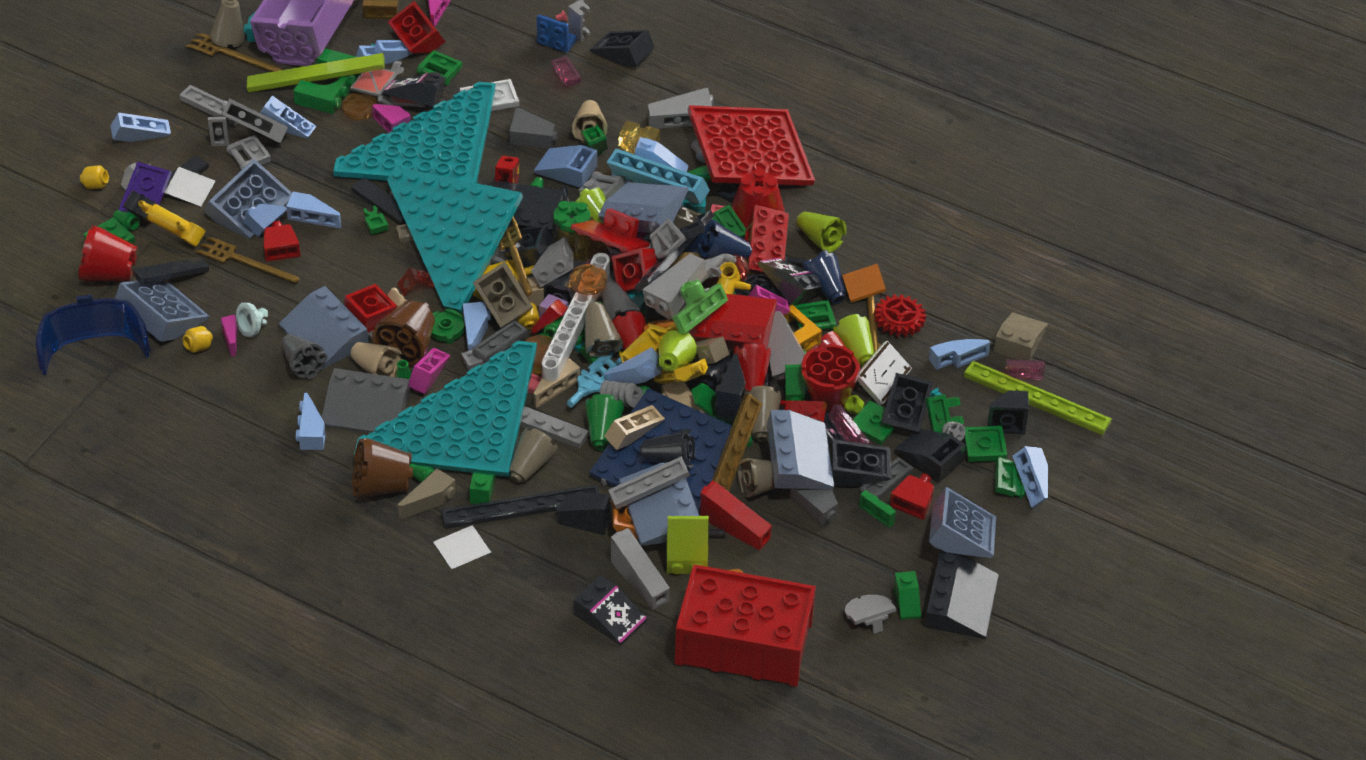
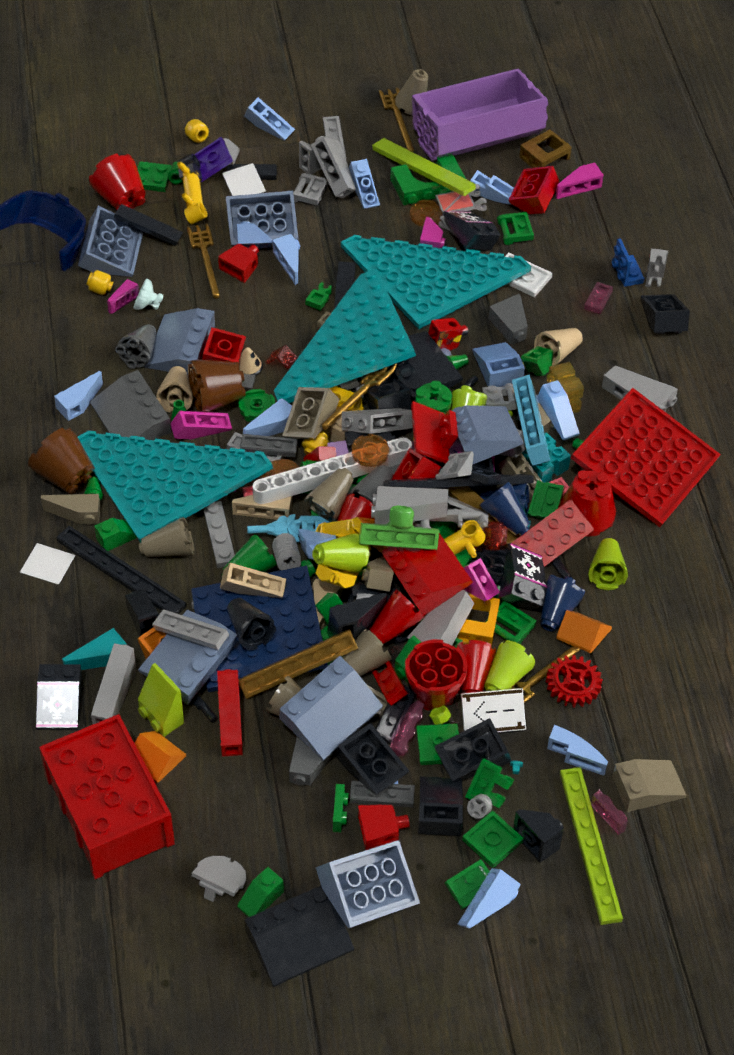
camera: 50 degrees right, 5 degrees up
none -> teal slope [62,628,127,670]

